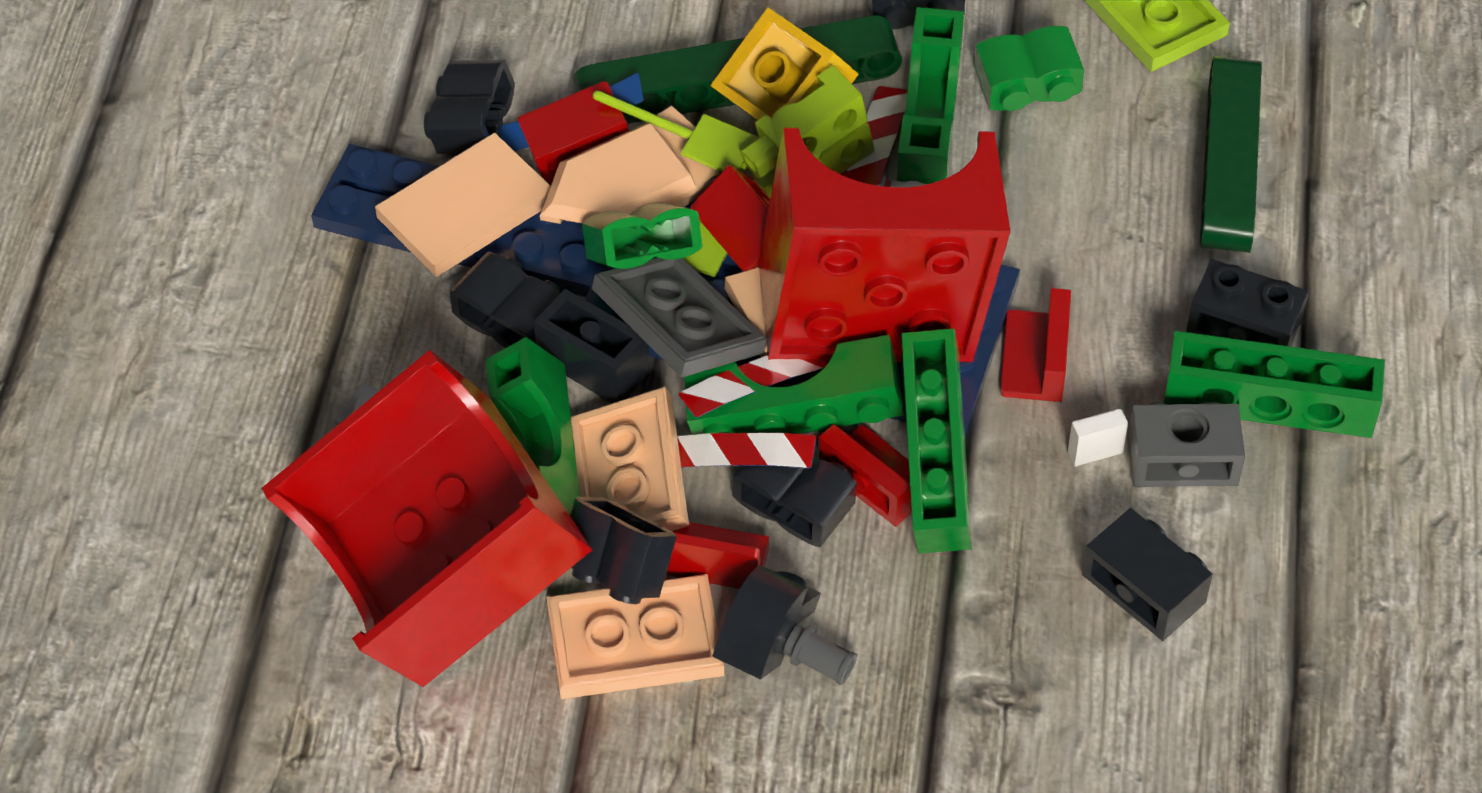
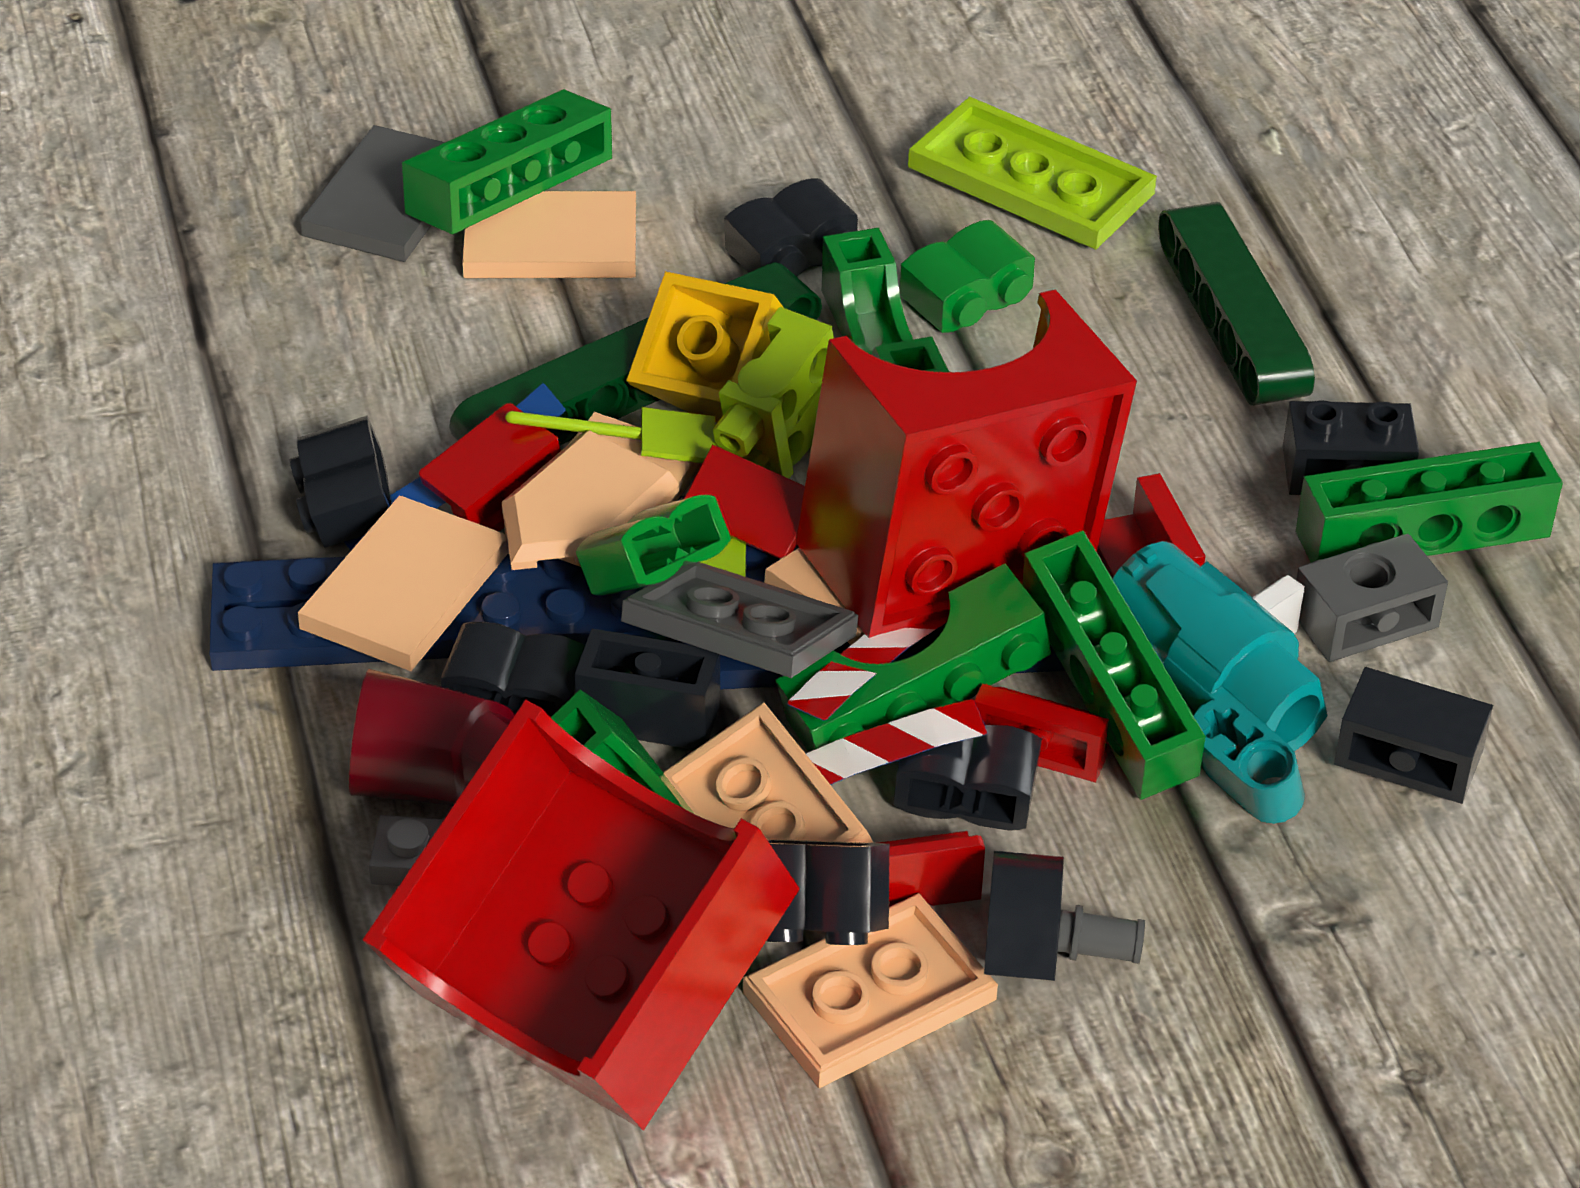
camera: 25 degrees left, 10 degrees down
none -> dark red piece [349,669,515,806]
none -> teal piece [1113,541,1328,824]

